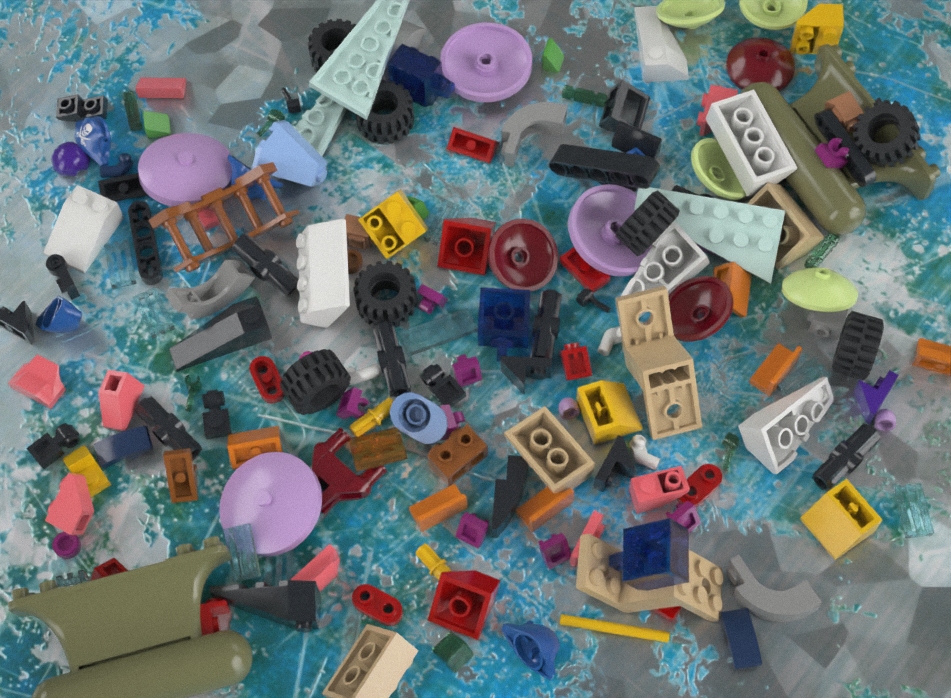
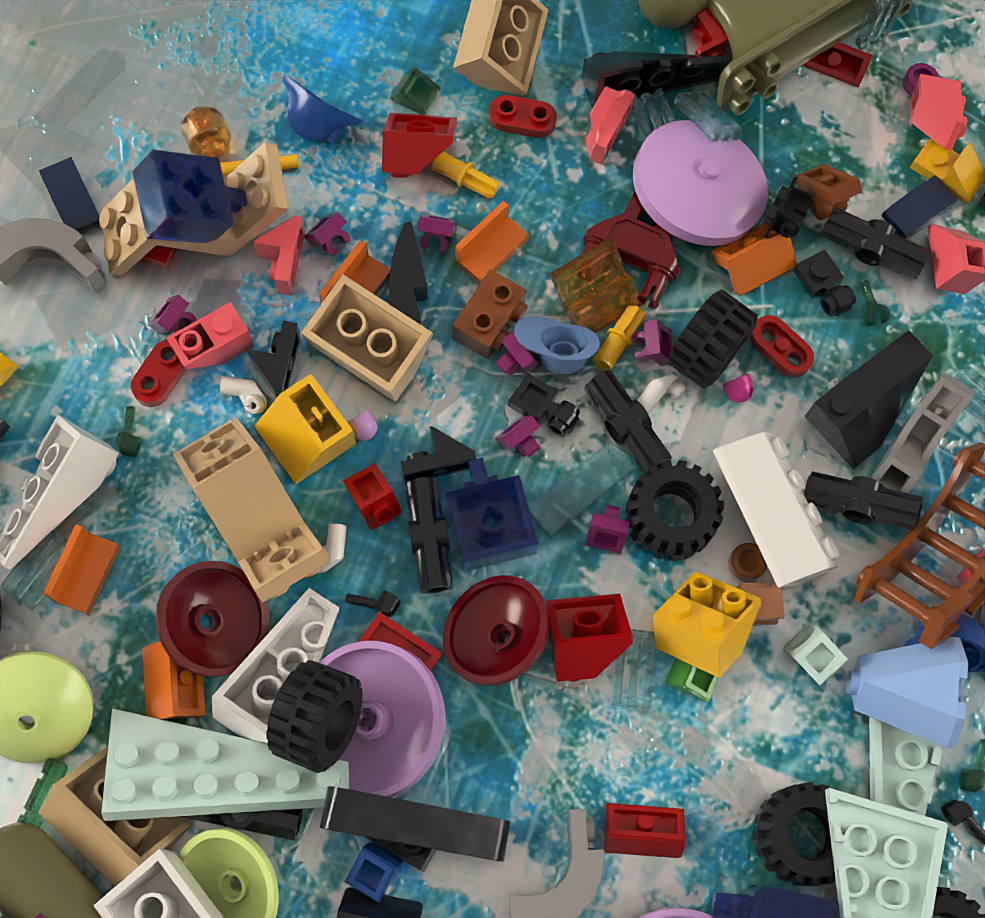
camera: 155 degrees right, 10 degrees up
none -> clear orange head [181,106,232,159]
none -> black hinge [764,176,813,239]
none -> light aqua brick [784,622,848,685]

